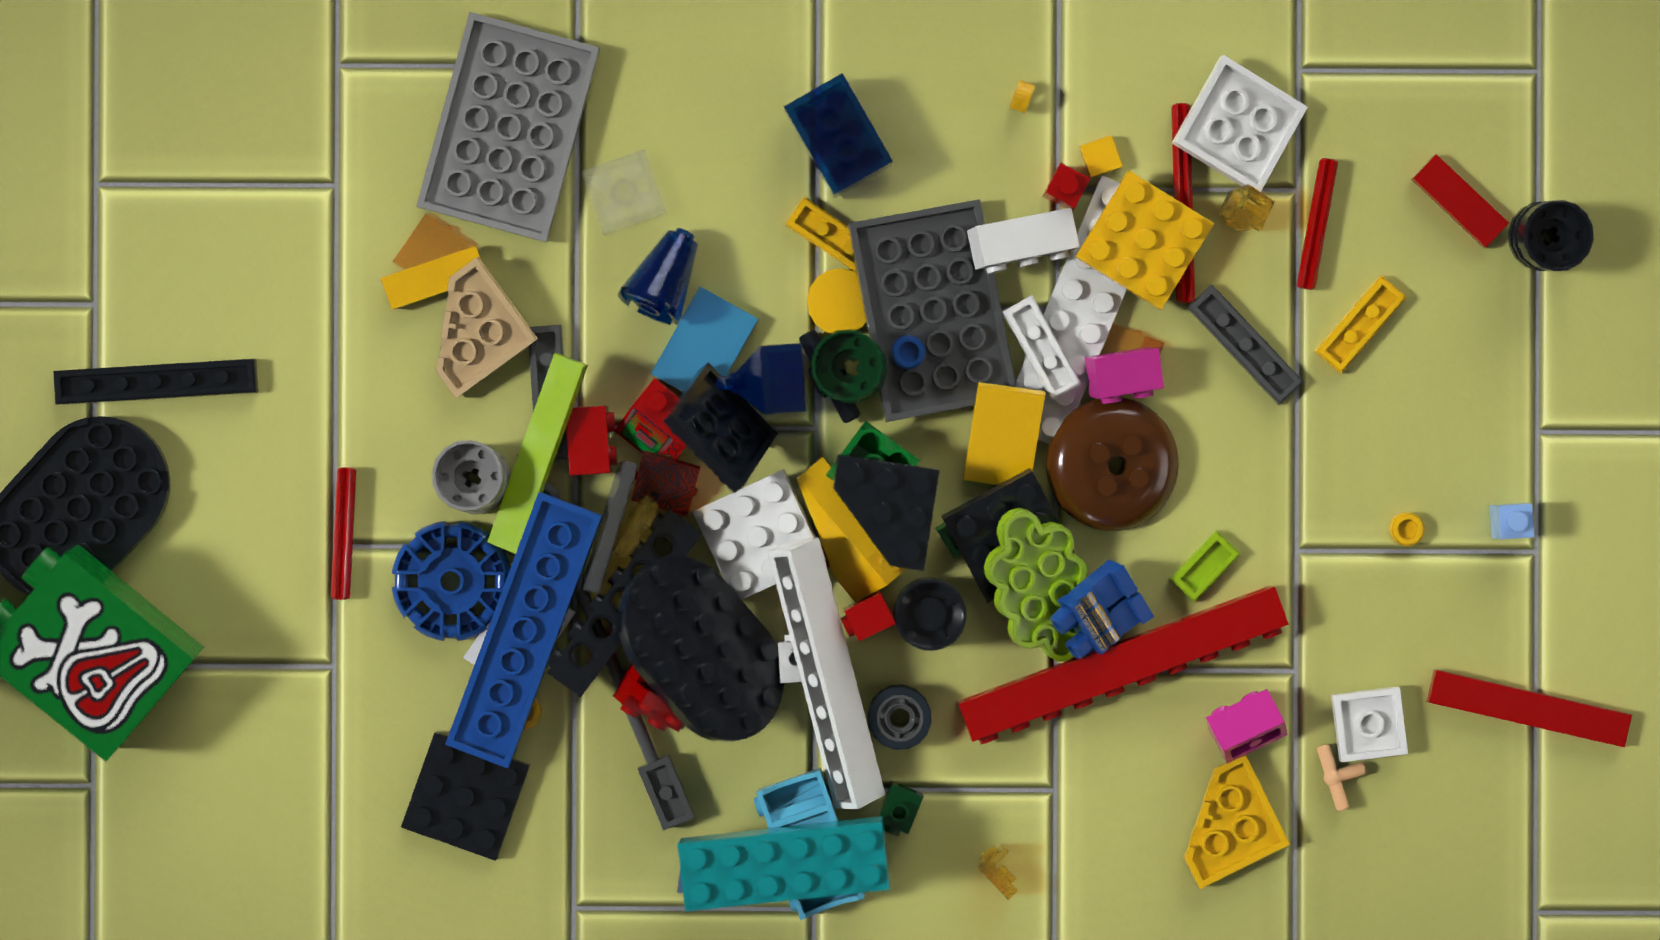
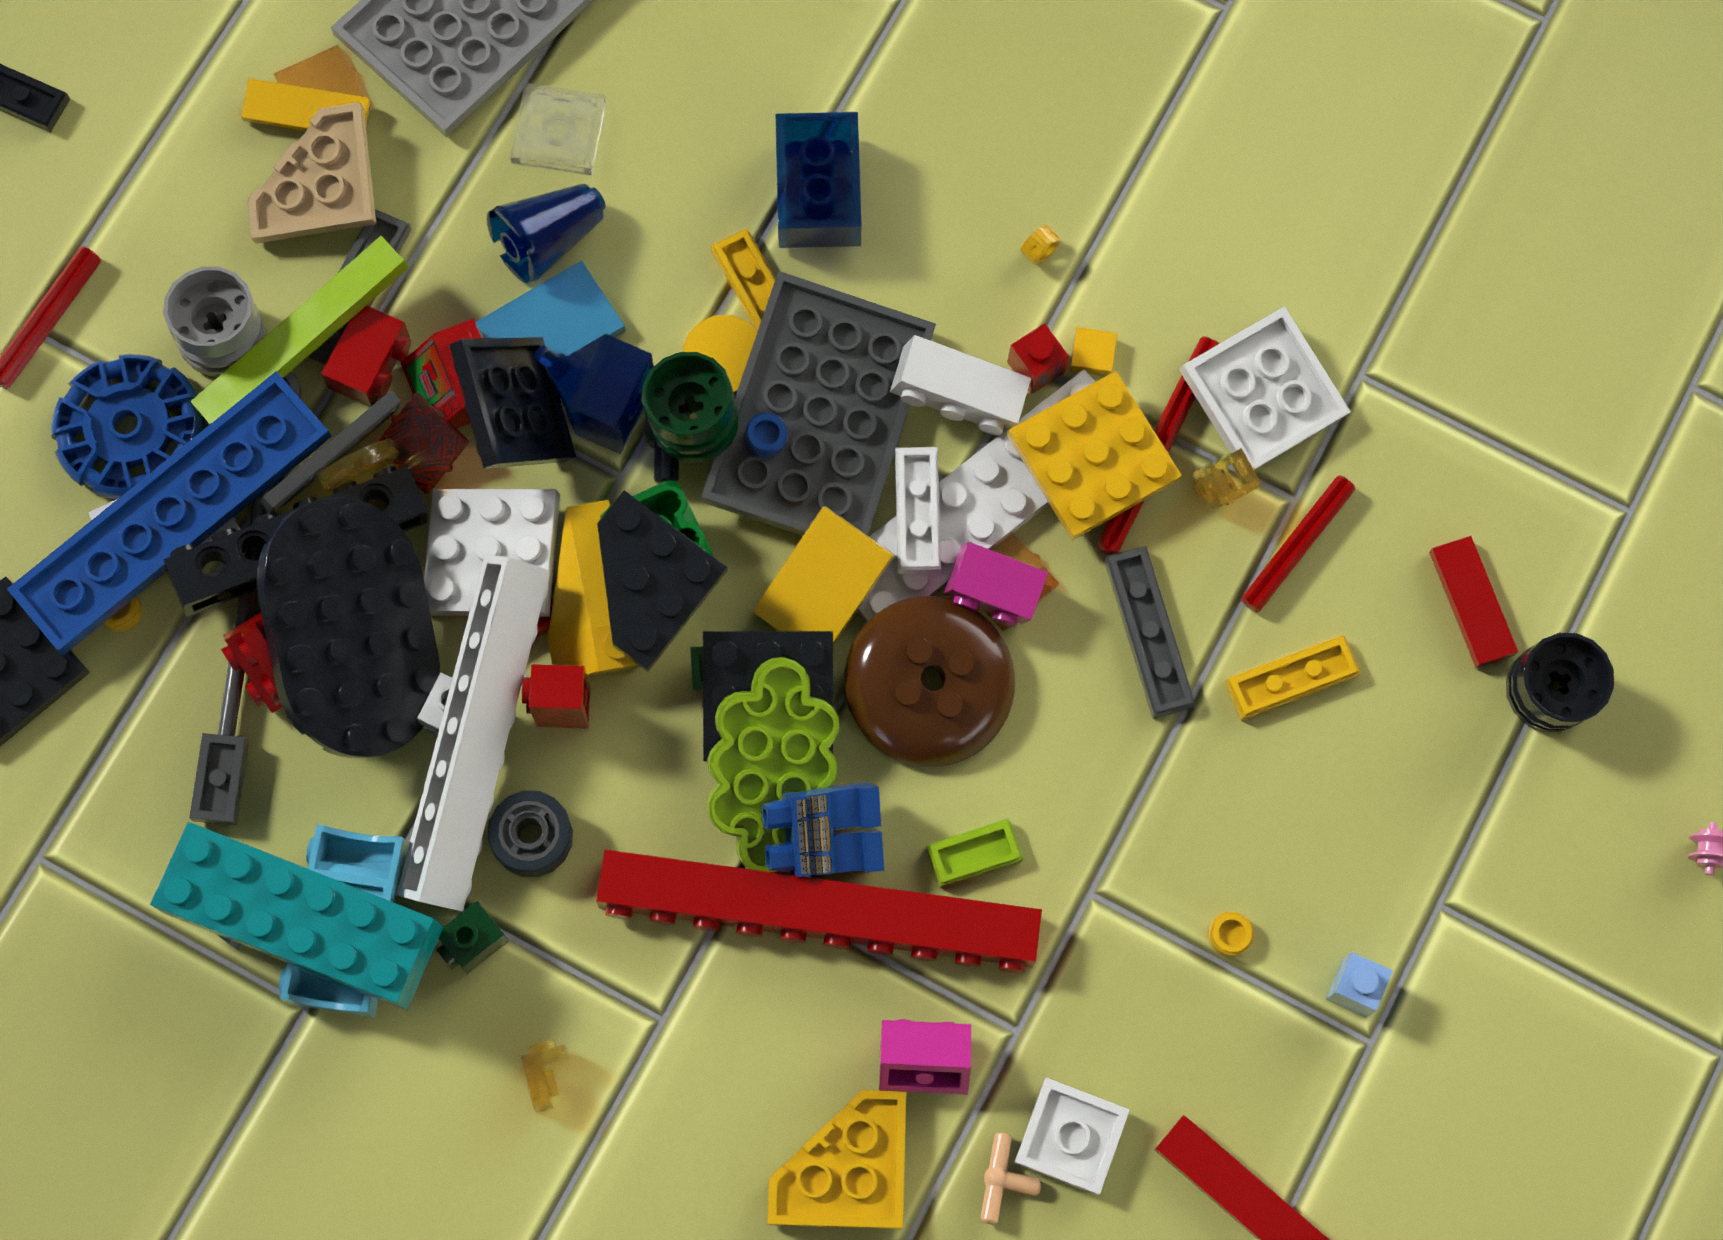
camera: 25 degrees right, 15 degrees down
black wheel [893,577,966,651] -> none

